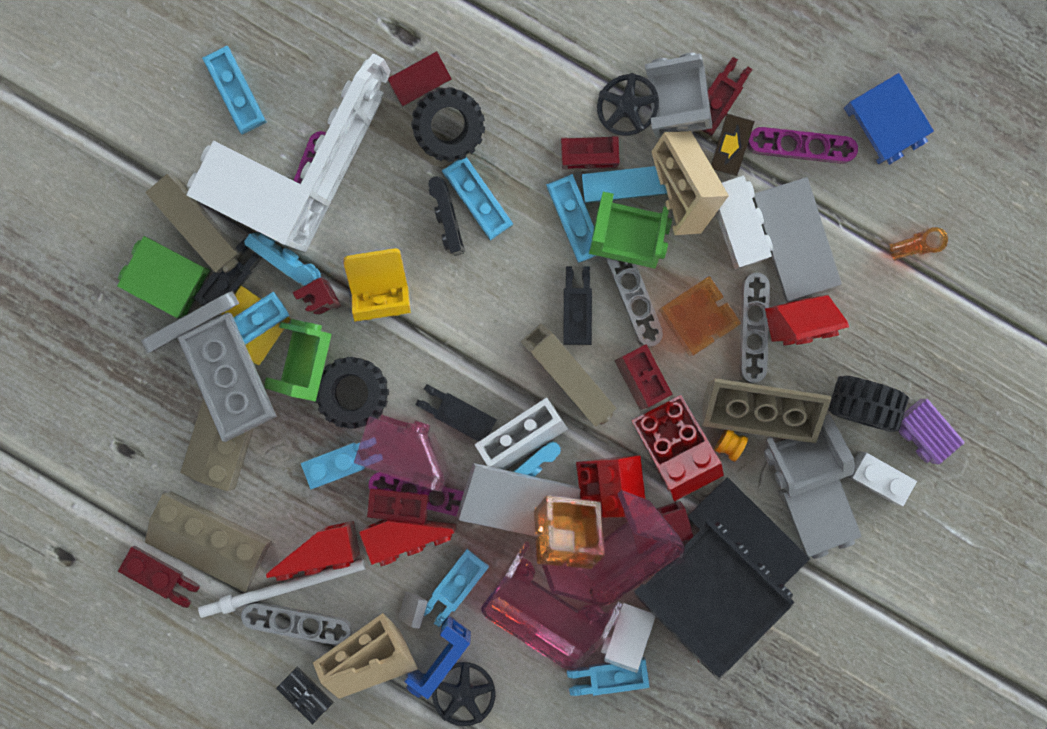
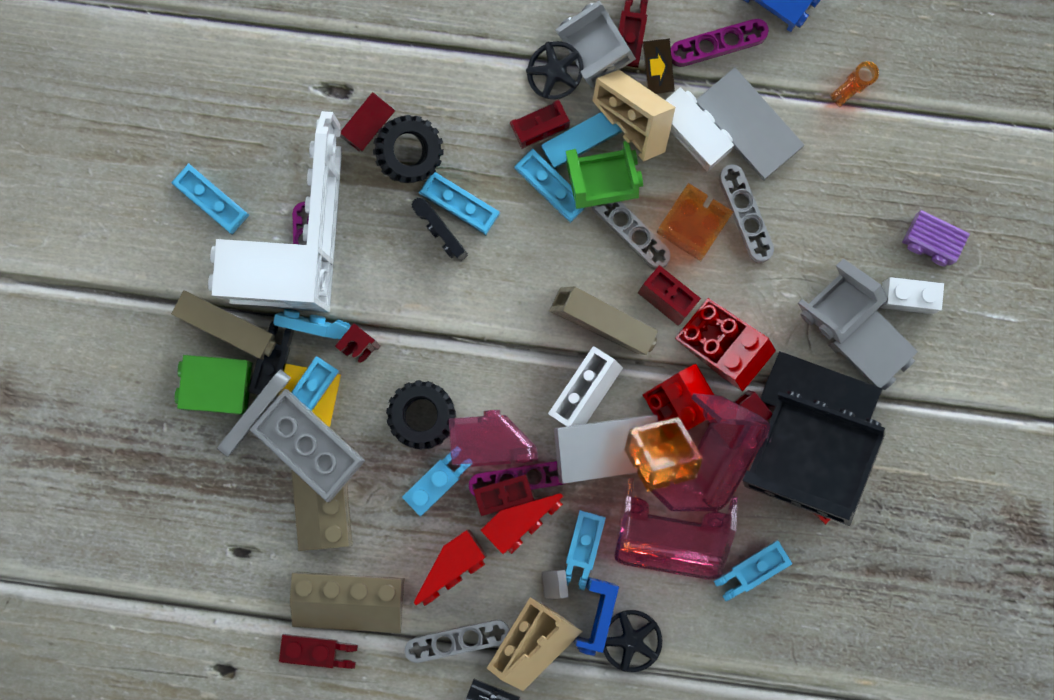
camera: 20 degrees left, 5 degrees down
white bar [198,558,366,618] -> none
bright green panel [264,319,332,401] -> none
yellow bracket [343,248,411,322] -> none
black hinge [415,384,497,442] -> none
medium azure hinge [513,441,561,477] -> none
black hinge [563,266,592,345] -> none
white brick [601,603,655,673] -> none
dark tan slope [702,378,831,443] -> none
light orange wheel [714,430,748,462] -> none
red slope [765,295,849,346] -> none
black tyre [828,375,909,432] -> none

